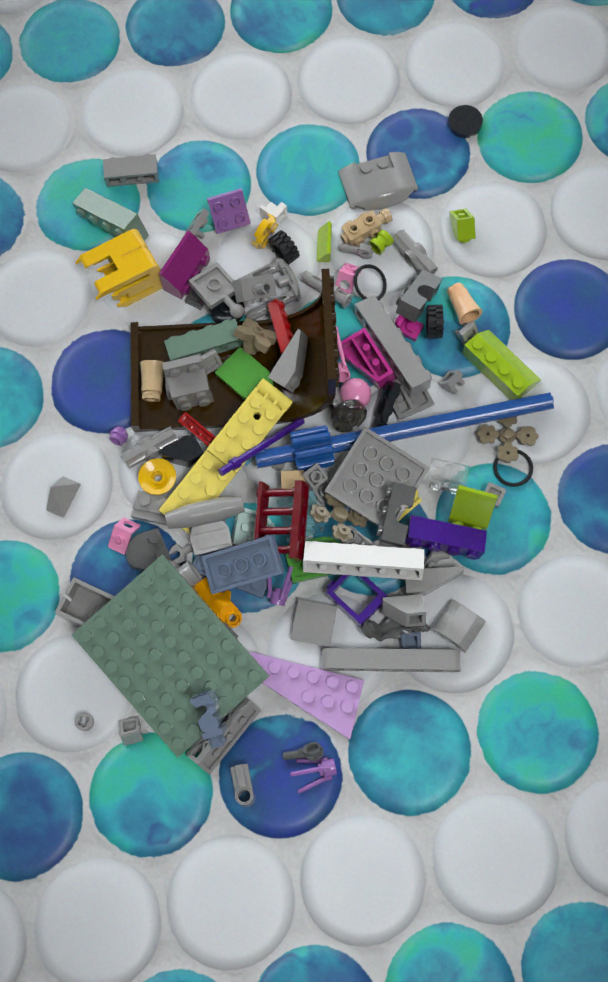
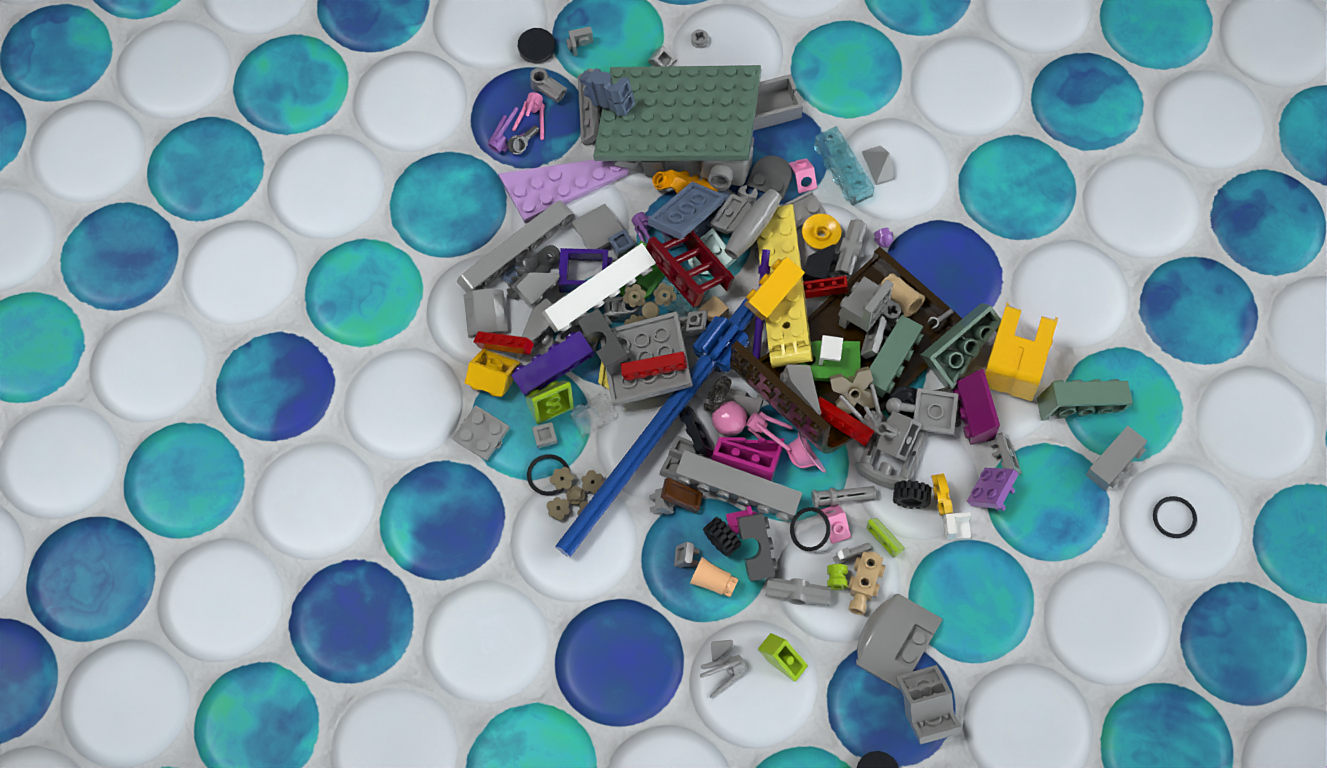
camera: 135 degrees right, 5 degrees down
lime slope [462,330,541,400] -> none
none -> light grey plate [452,405,510,461]
none -> yellow slope [464,349,520,397]
none -> red piece [473,331,534,355]
none -> bright pink plant [512,92,545,140]
none -> black tile [517,28,555,63]
none -> light grey bracket [566,26,593,56]
none -> sand blue slope [608,229,635,259]
none -> red piece [621,351,687,381]
none -> reddish brown tile [660,477,703,513]
none -> light grey plant [700,654,746,698]
none -> light grey slope [711,640,733,661]
none -> yellow brick [744,256,805,320]
none -> clear light blue brick [814,126,875,206]
none -> white panel [818,335,843,366]
none -> light grey plant [839,384,884,433]
none -> light grey bracket [896,665,962,744]
none -> sand green wedge [920,303,1001,389]
none -> light grey hand [928,309,954,332]
none -> black tyre [1153,496,1197,538]

